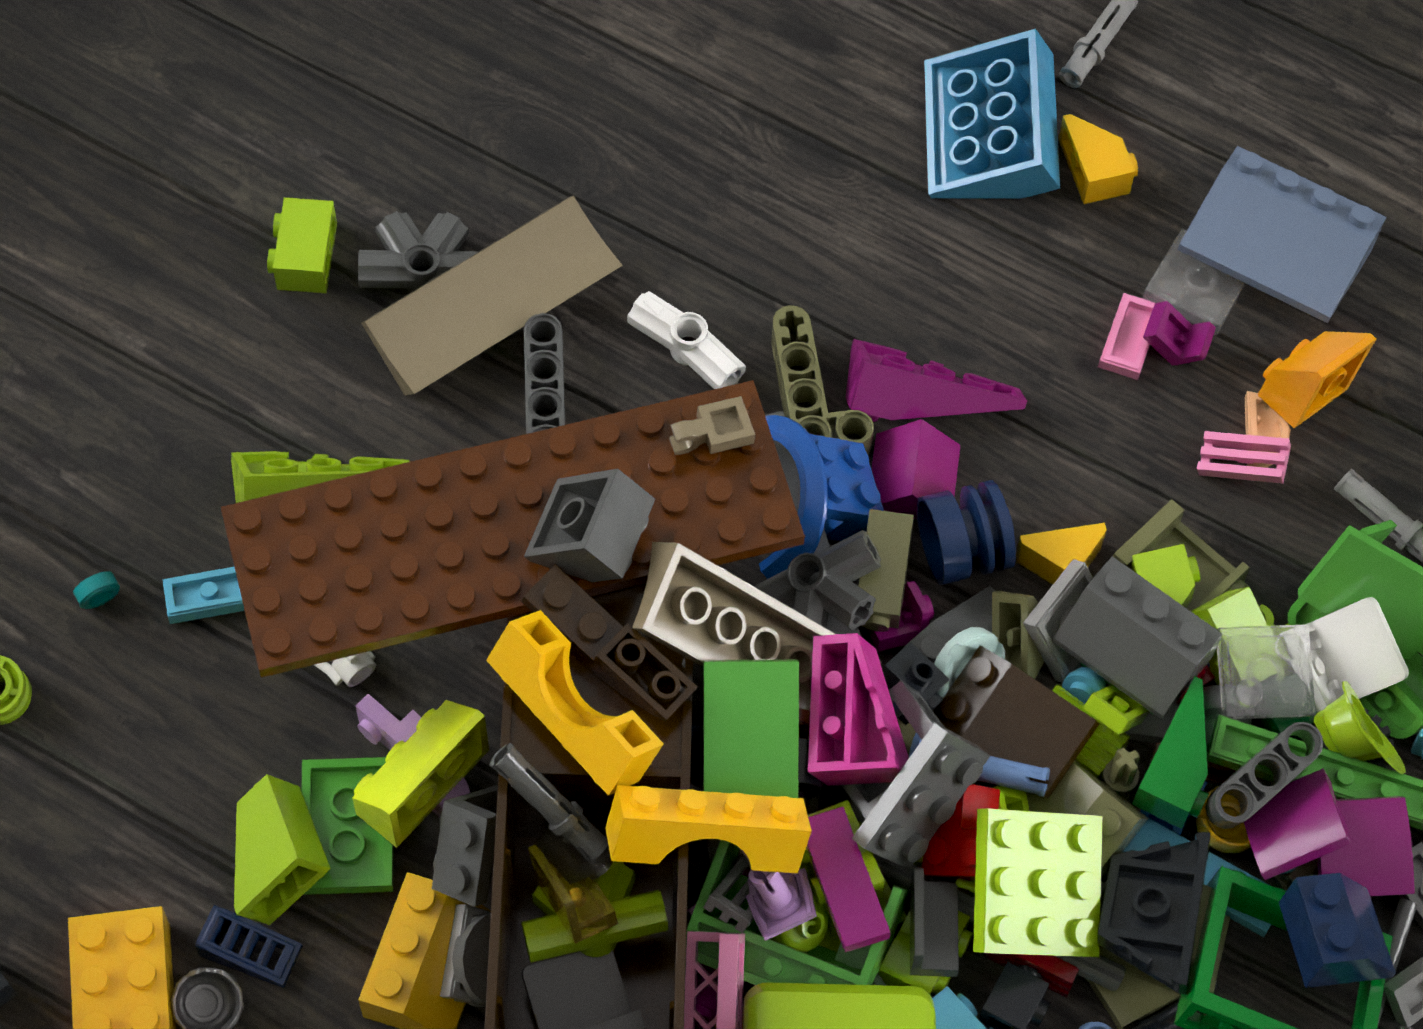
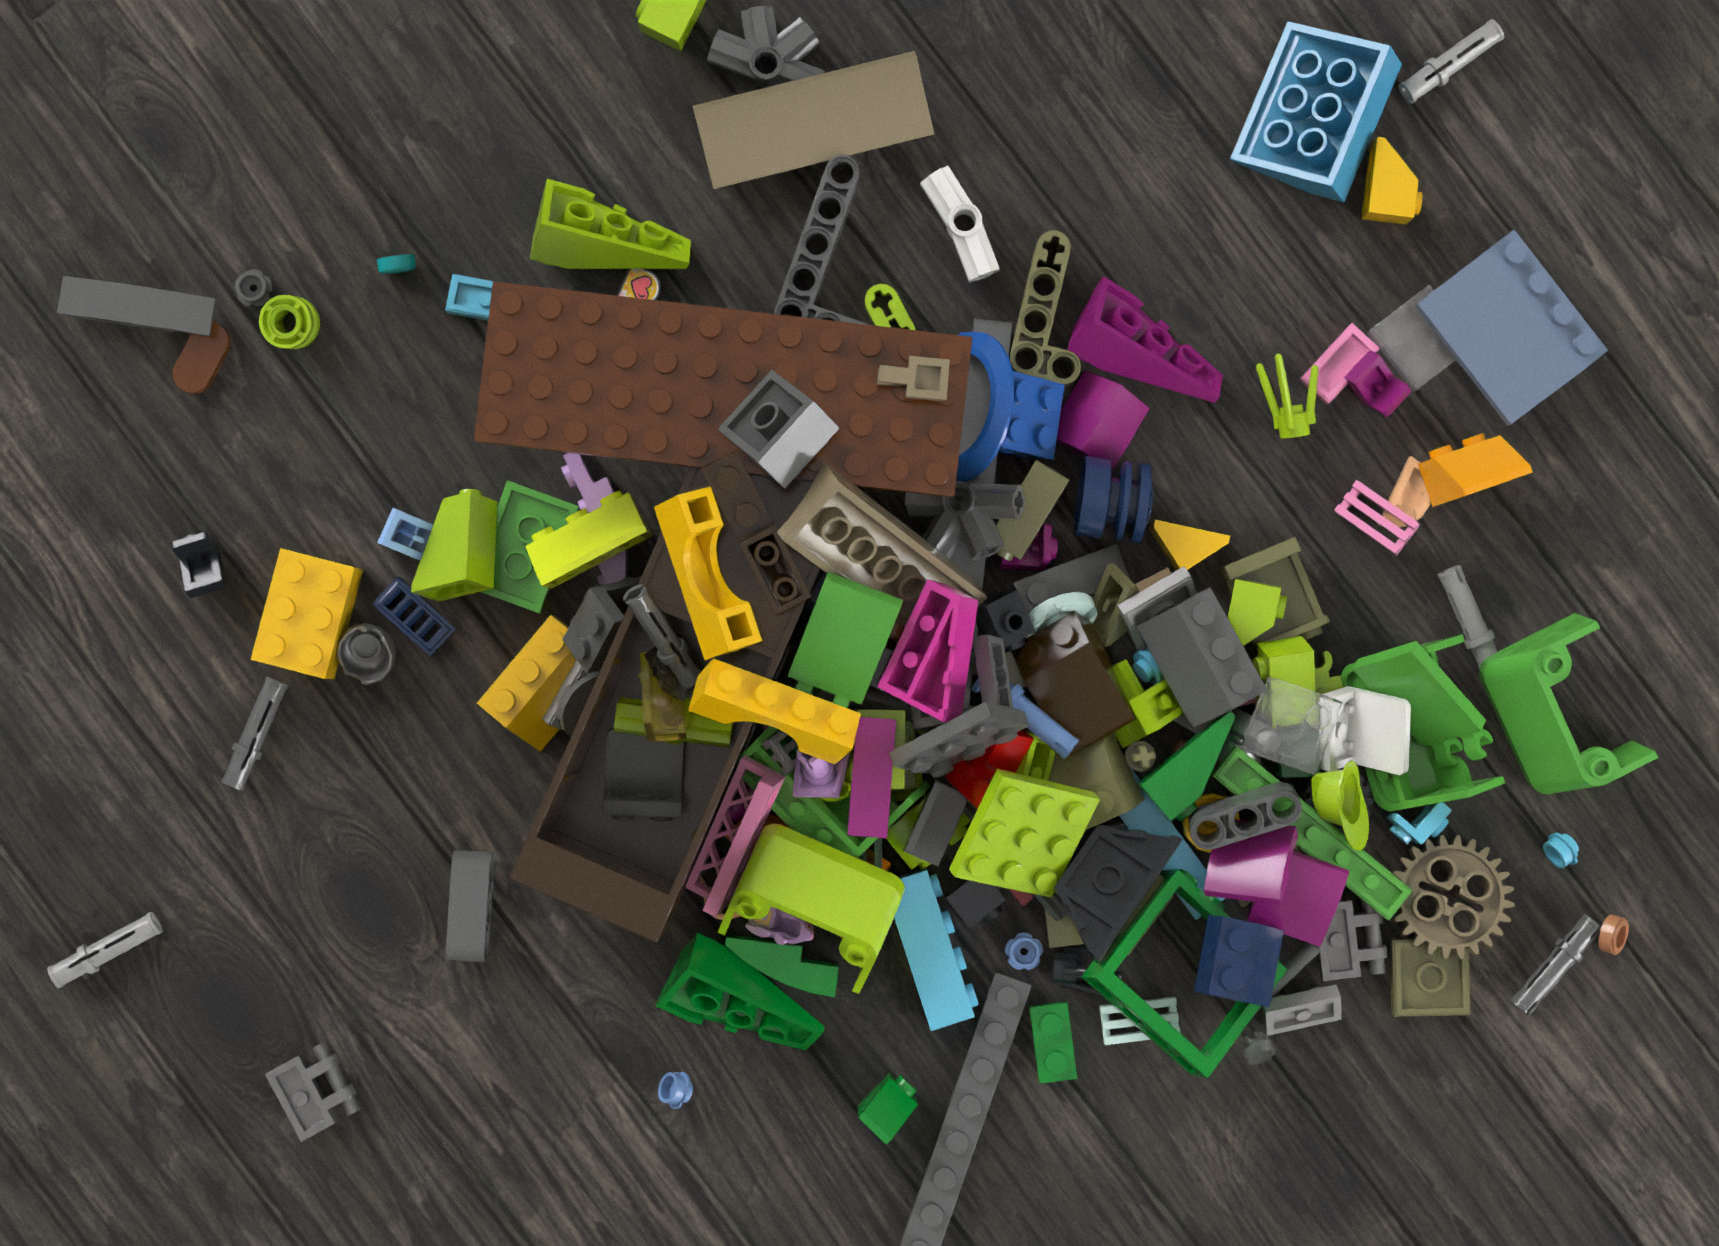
camera: 20 degrees right, 25 degrees up
none -> light blue slope [378,508,433,560]
none -> lime plant [1256,354,1319,439]

